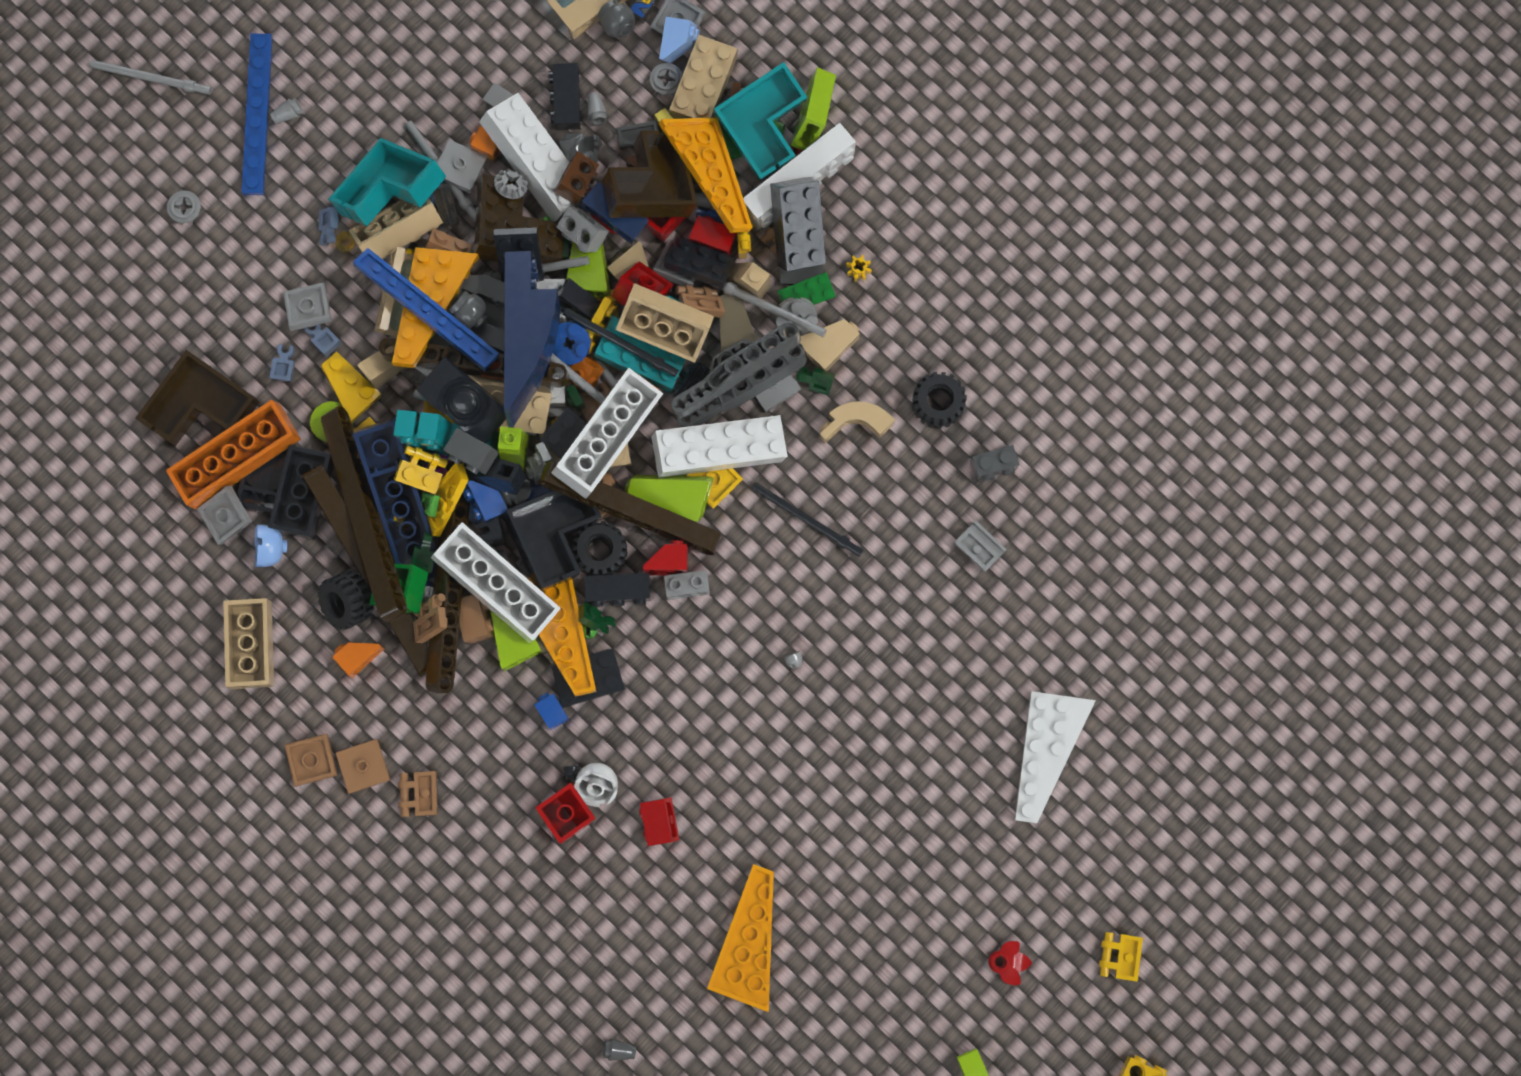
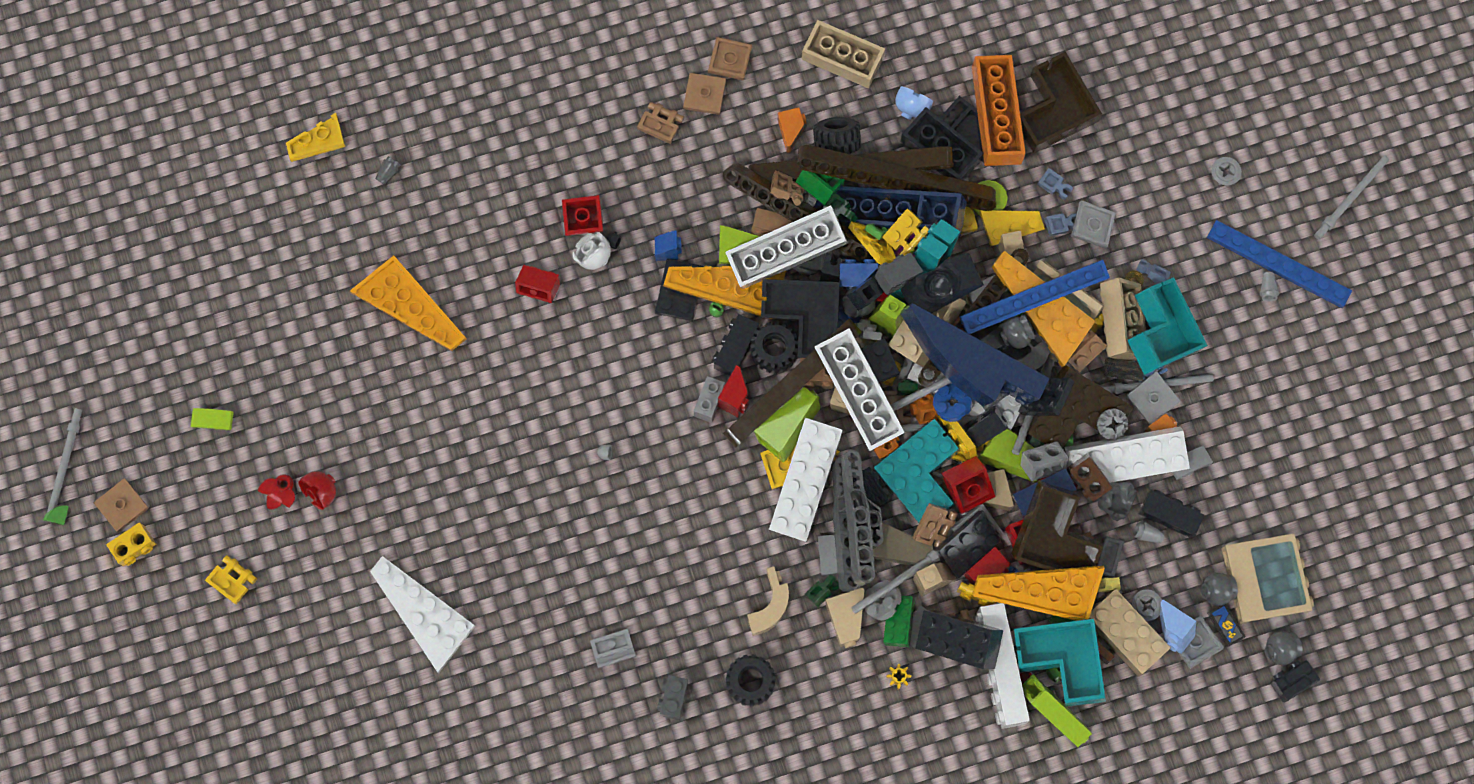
camera: 120 degrees right, 5 degrees down
light grey plate [197,486,252,545] -> none
black bar [563,308,679,377] -> none
dark green plate [578,602,616,634] -> none
tan brick [616,283,714,363] -> none
black bar [752,482,864,557] -> none
none -> red cylinder [298,471,336,510]

